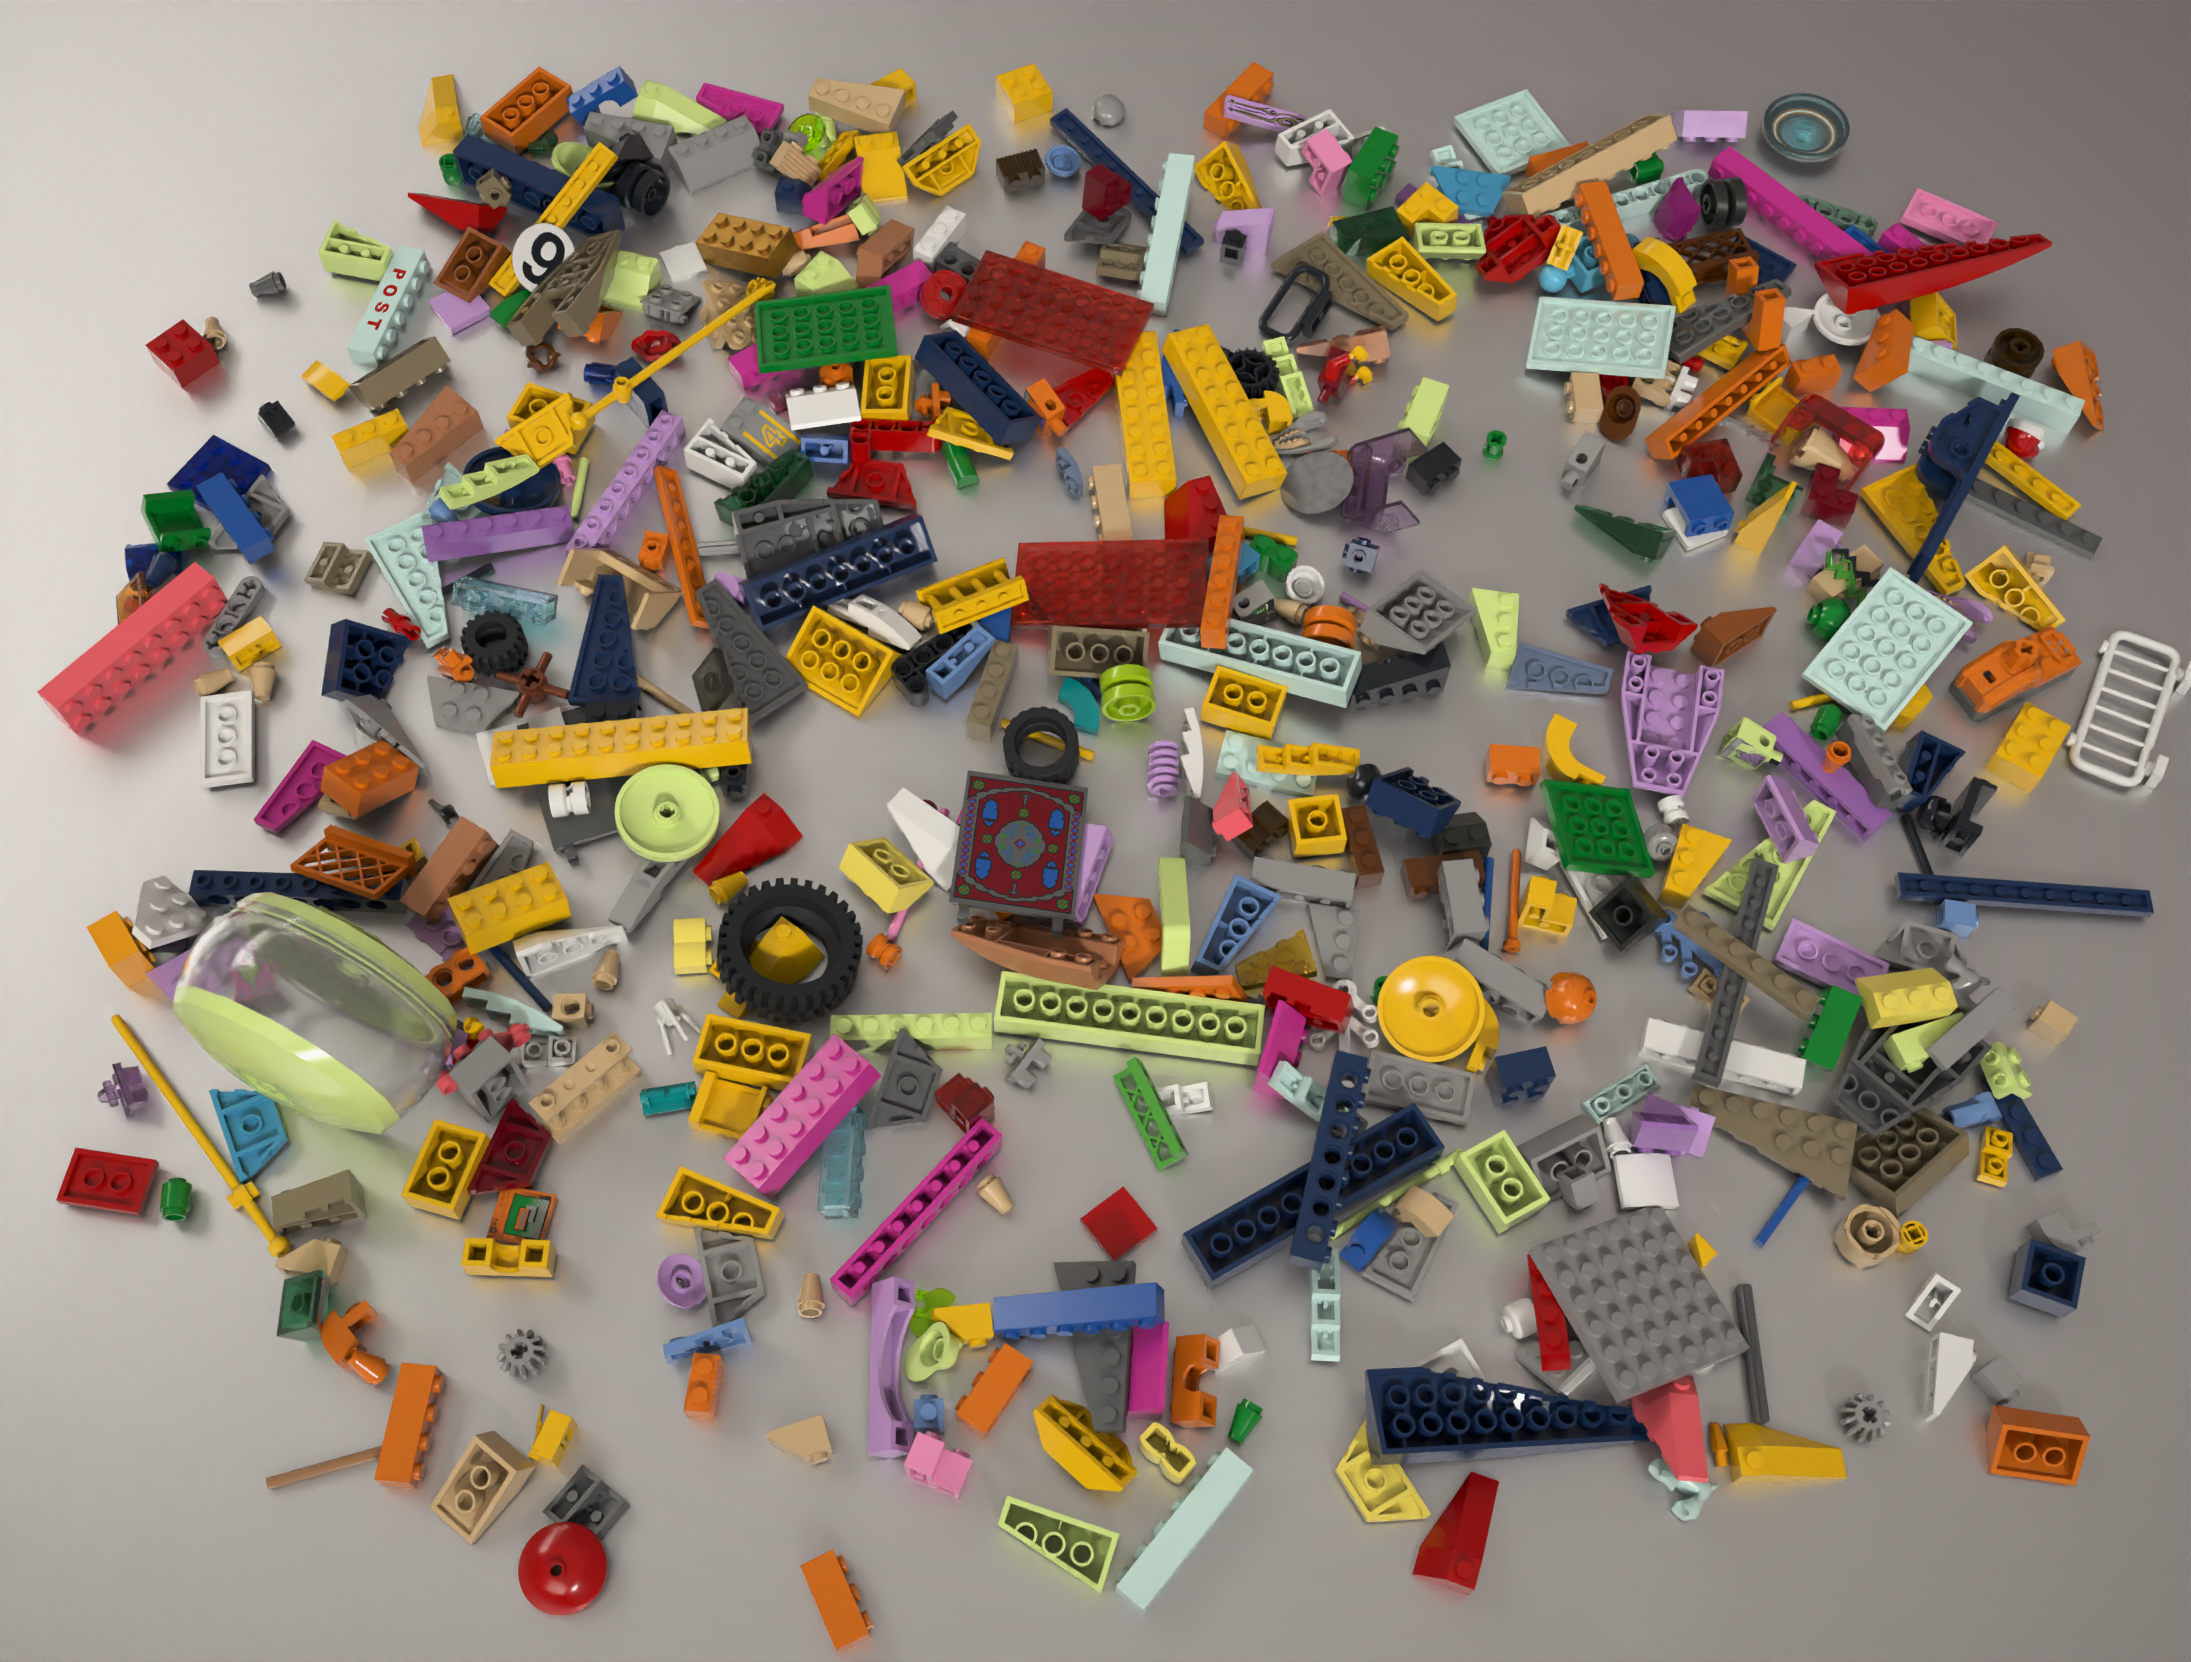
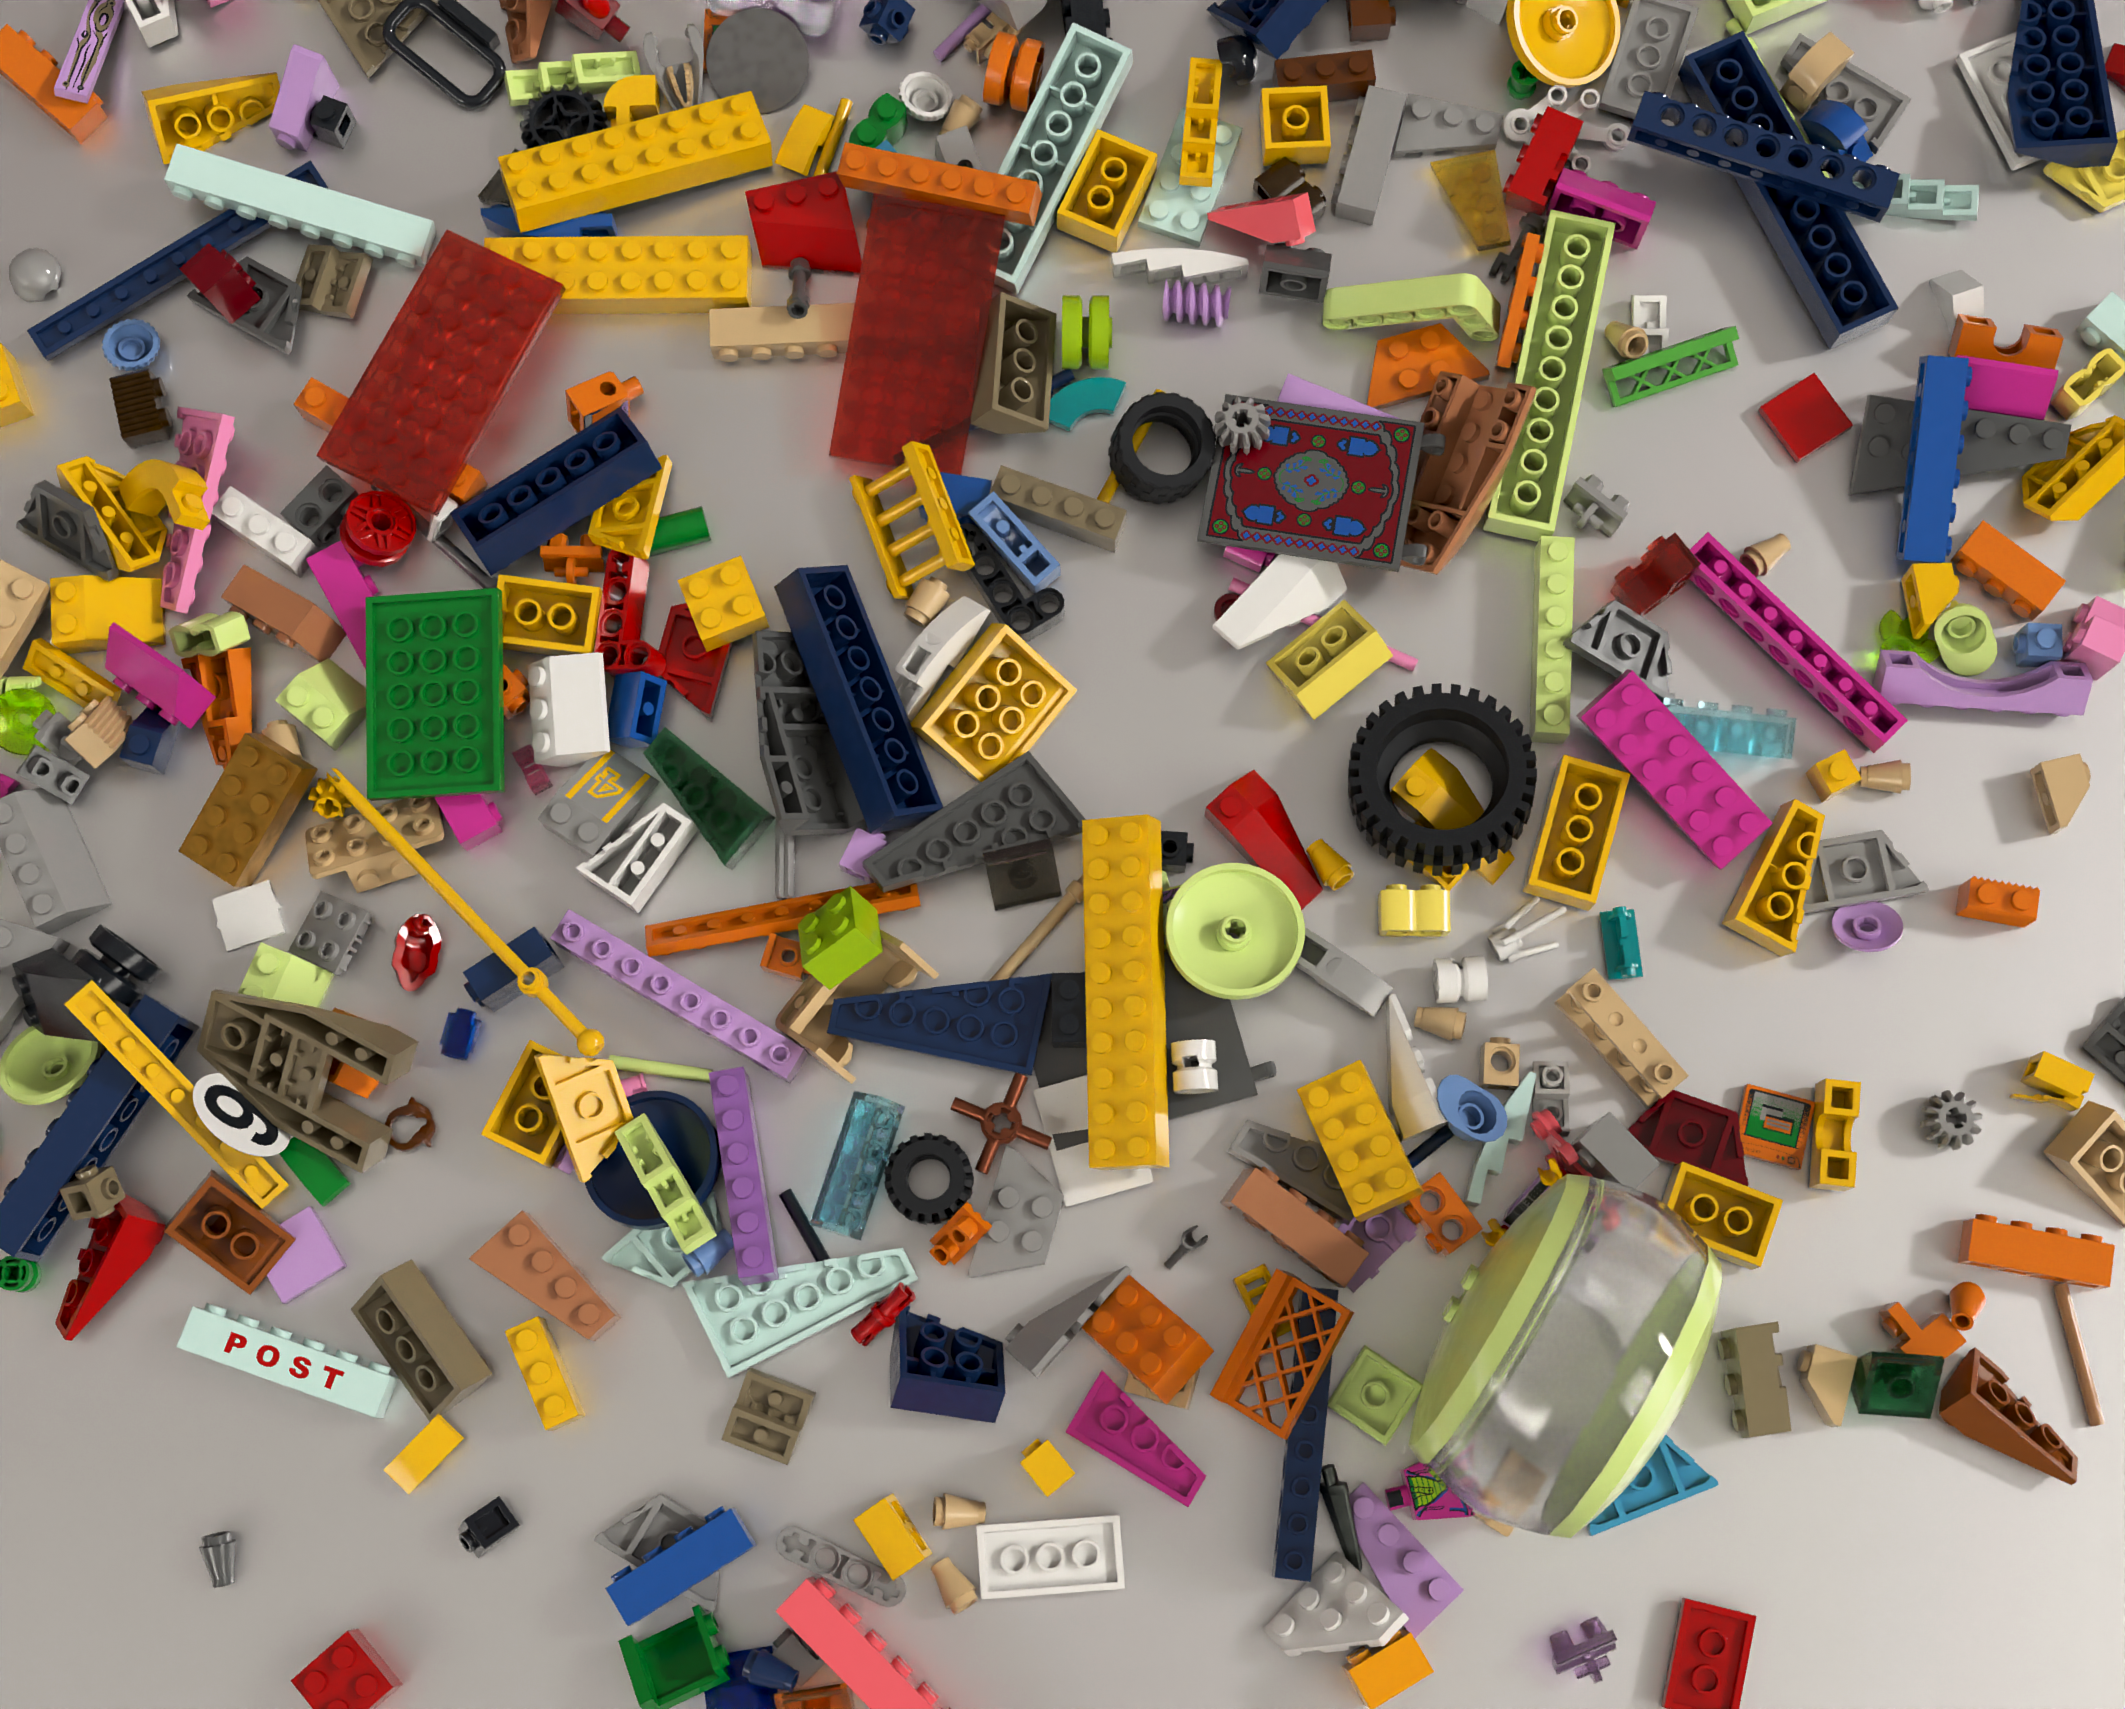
camera: 80 degrees left, 15 degrees up
yellow bar [111,1015,291,1258] -> none
green brick [160,1178,192,1221] -> none
clear blue plate [167,435,271,513] -> none
tan cone [203,317,227,350] -> none
yellowish green wedge [318,219,393,281] -> none
medium blue wing [663,1317,752,1363] -> none
yellow panel [688,1070,773,1141] -> none
orange wheel [866,933,902,969] -> none
red wing [1052,364,1115,431] -> none
sand blue slope [1055,446,1083,498] -> none
medium blue wedge [1190,874,1282,976] -> none
green cone [1227,1398,1263,1444] -> none
light aqua slope [1268,1061,1368,1138] -> none
none -> yellow arch [118,459,210,531]
none -> bright pink wing [160,407,235,614]
none -> yellow brick [677,555,769,652]
none -> yellow slope [774,104,835,176]
none -> dark grey bar [787,257,811,319]
none -> lime brick [798,886,883,990]
none -> yellow brick [1020,1439,1075,1497]
none -> light grey gear [1214,396,1271,455]
none -> white wheel [1433,956,1488,1003]
none -> medium blue piece [1437,1075,1507,1142]
none -> tan cone [1605,321,1649,359]
none -> yellow brick [1805,749,1862,803]
none -> dark orange wedge [1939,1347,2078,1485]

